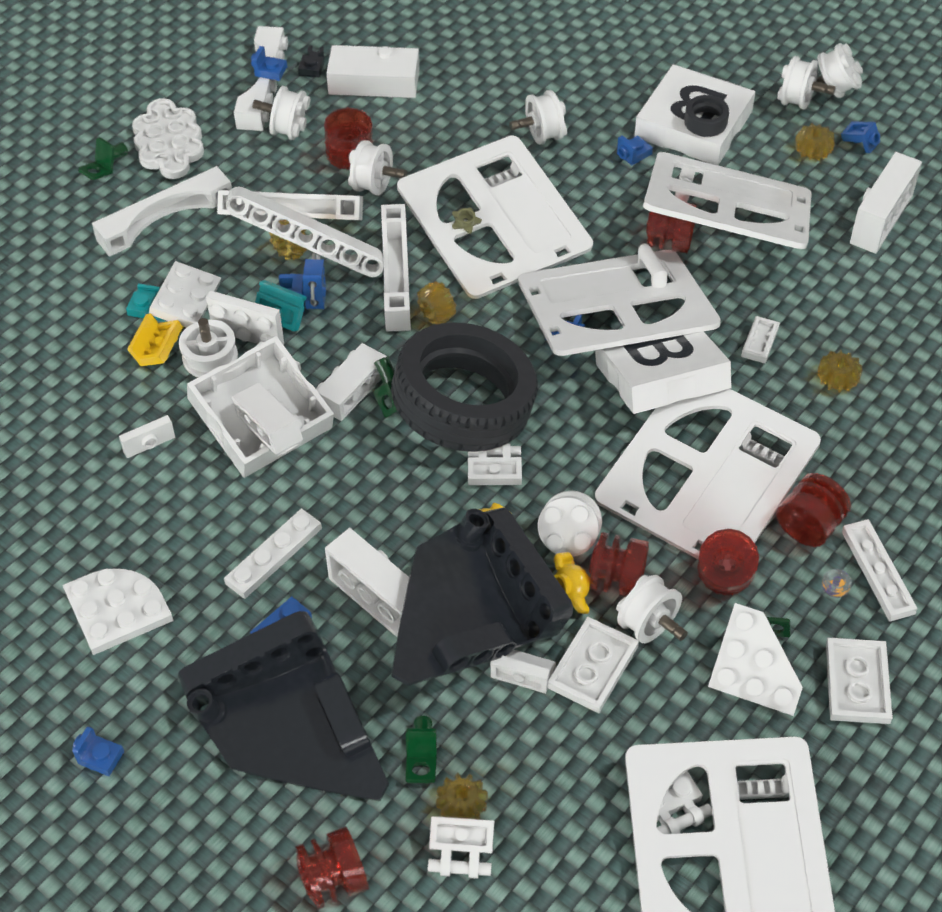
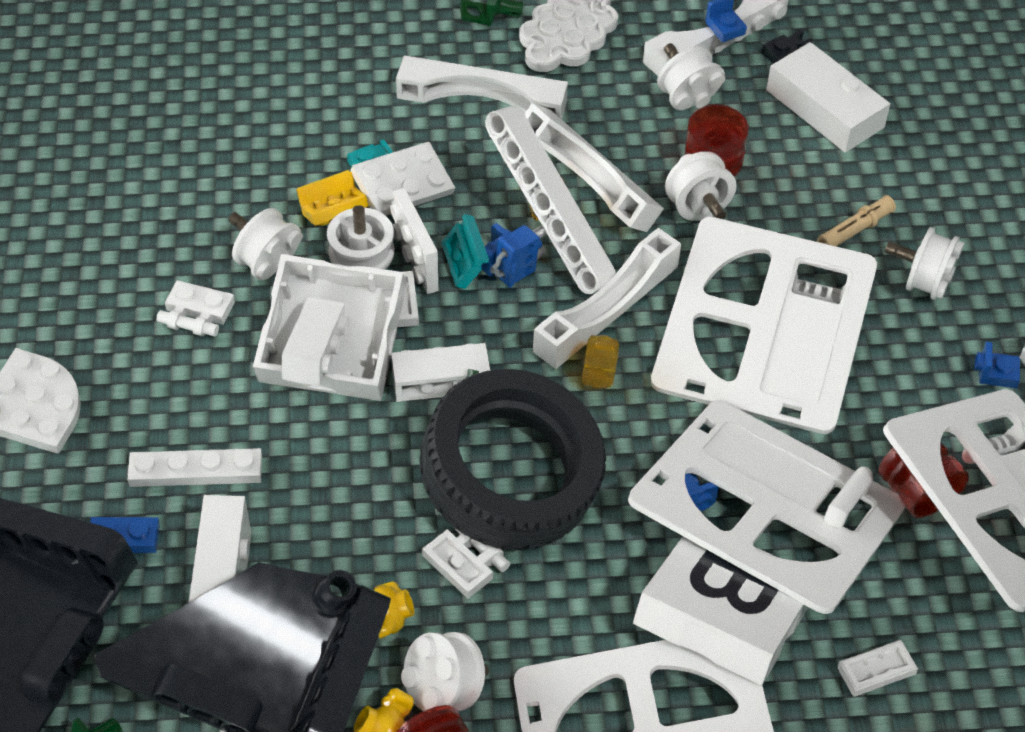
camera: 45 degrees right, 0 degrees up
white plate [119,415,175,458] -> none
olive plate [452,208,482,234] -> none
none -> white plate [157,280,235,336]
none -> white wheel [228,208,303,280]
none -> tan pin [817,195,896,247]

